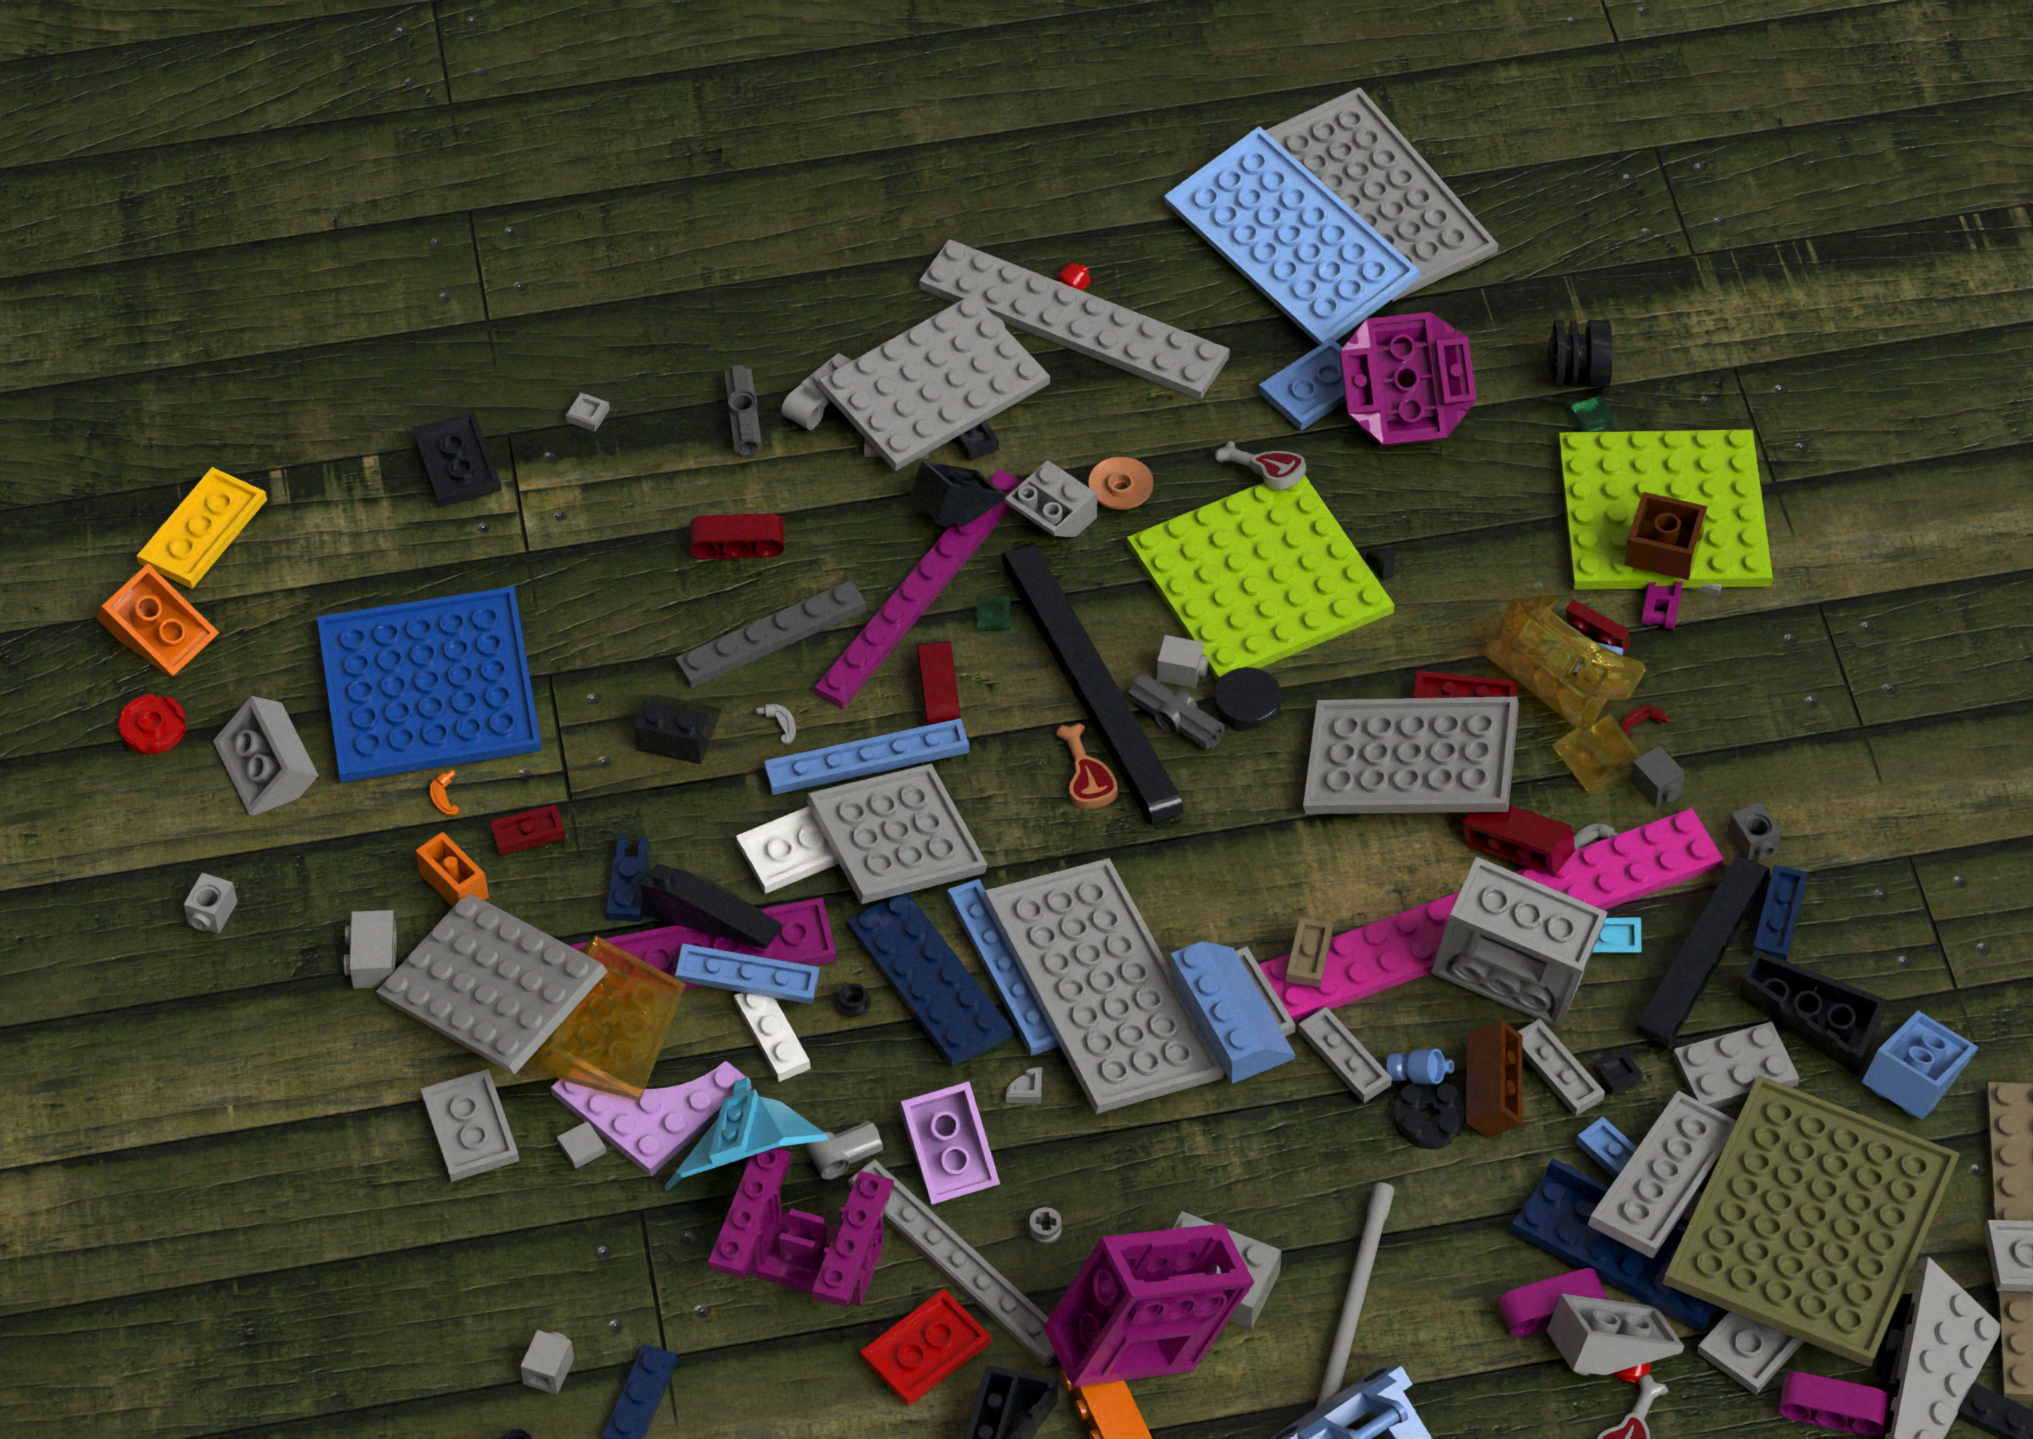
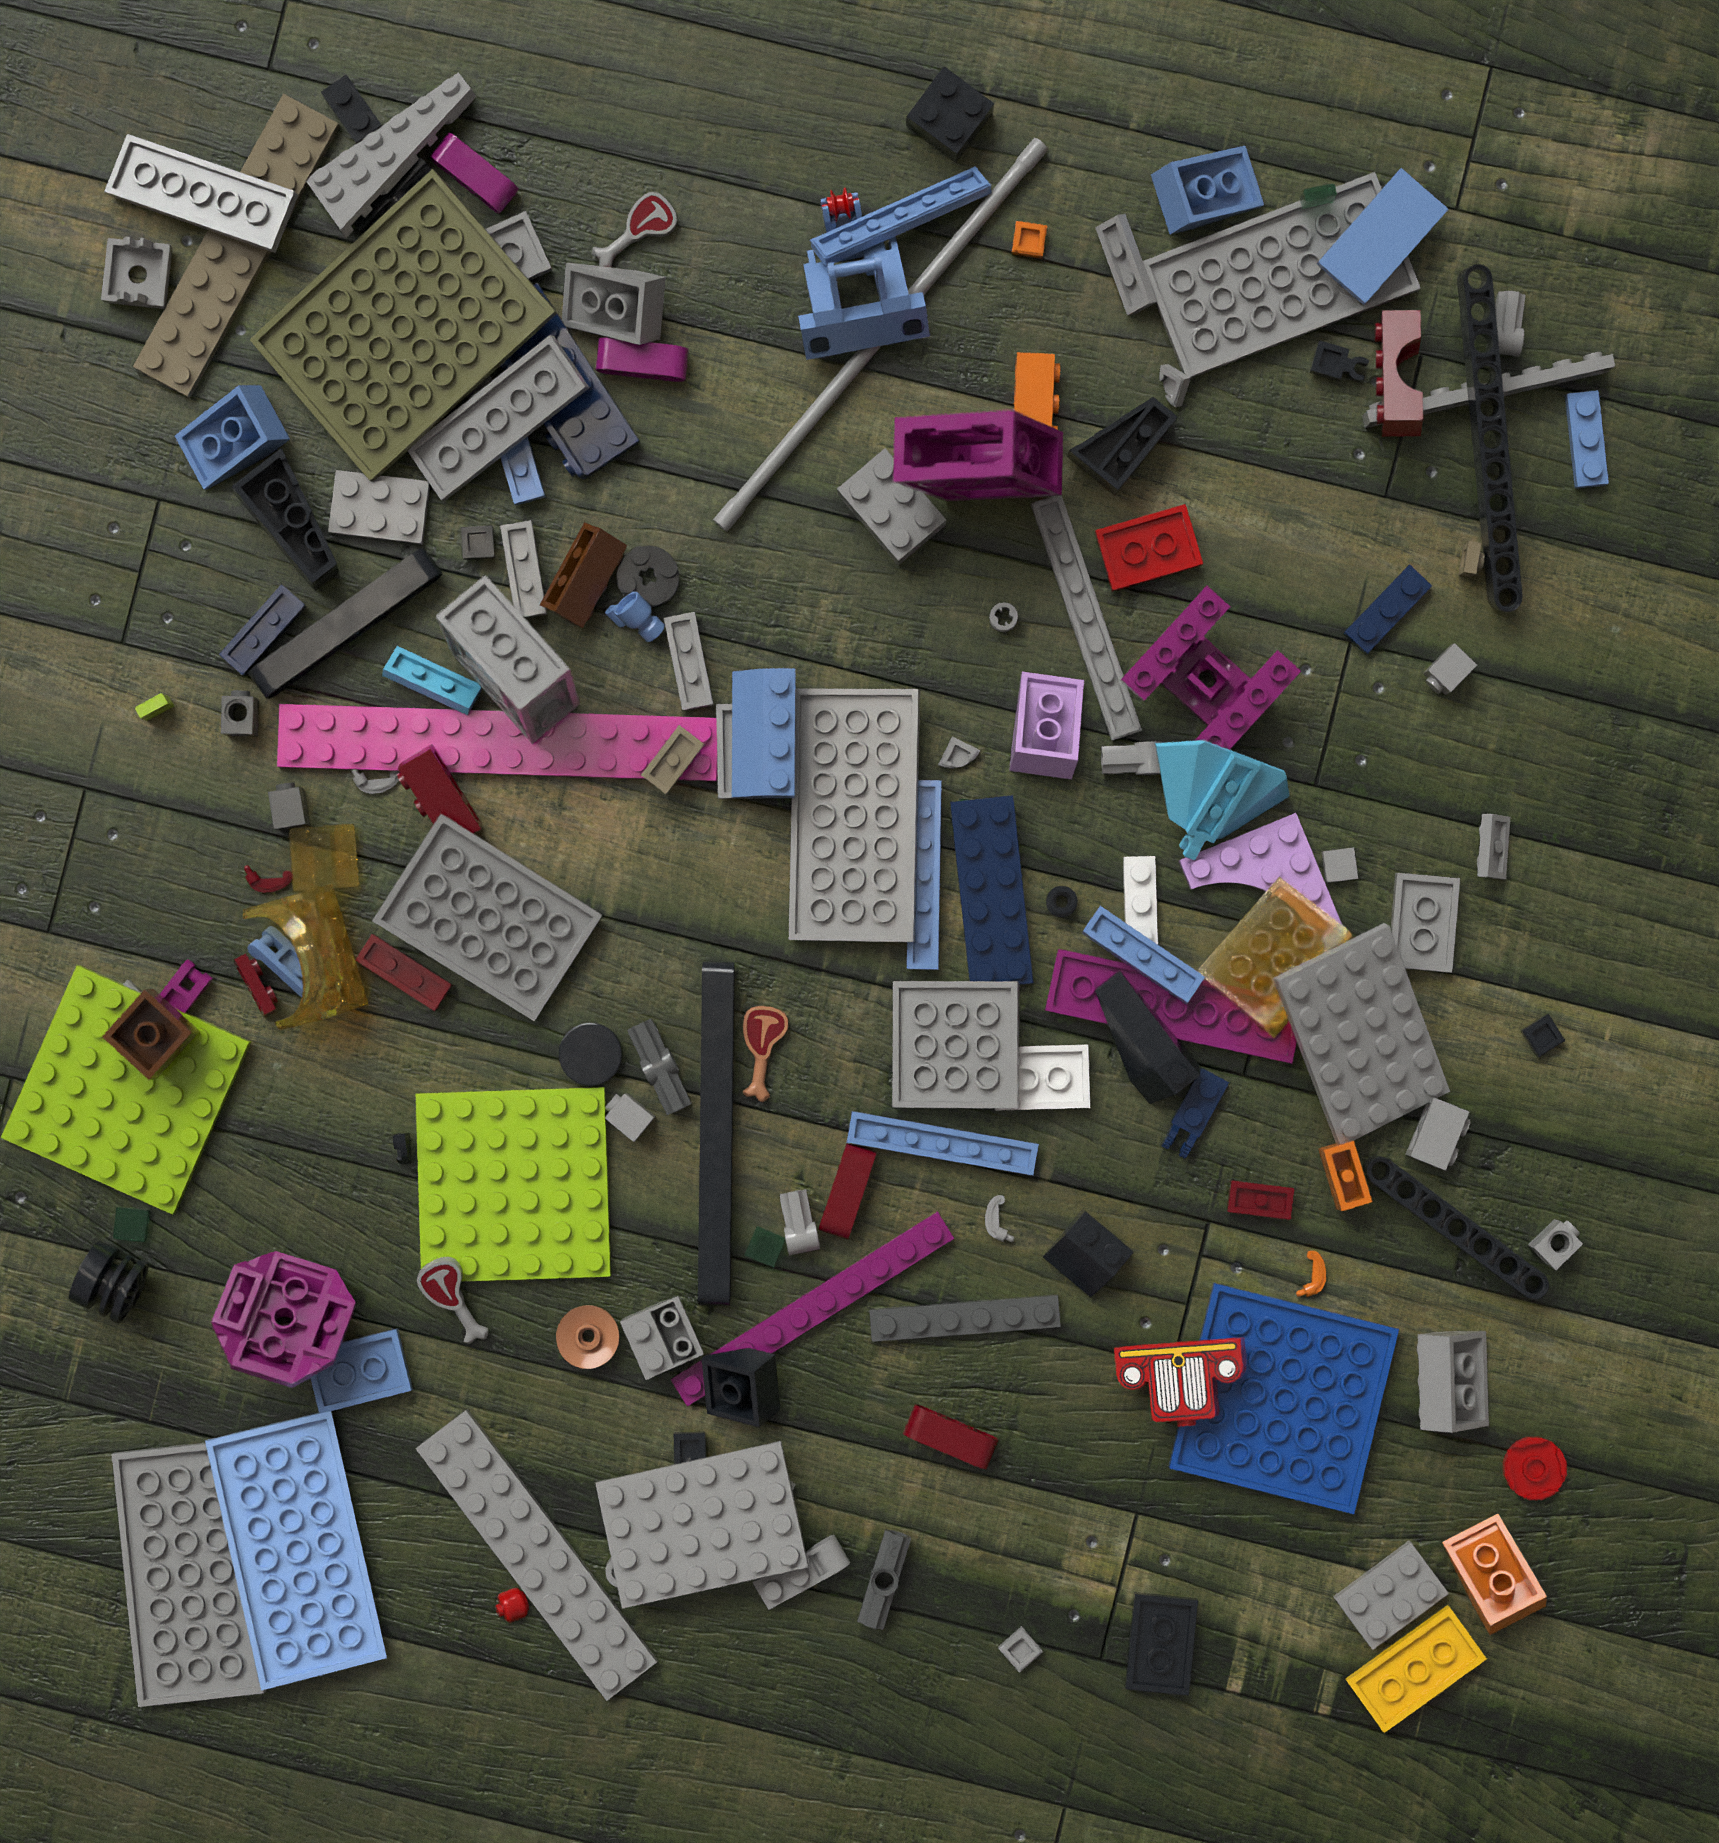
camera: 150 degrees left, 35 degrees up
none -> lime tile [135,693,174,721]
none -> light grey piece [780,1189,820,1255]
none -> brick [1114,1337,1247,1426]
none -> light grey plate [1333,1541,1449,1650]
none -> black beam [1363,1156,1549,1299]
none -> light grey plate [1477,814,1511,879]
none -> black tile [1520,1014,1566,1057]

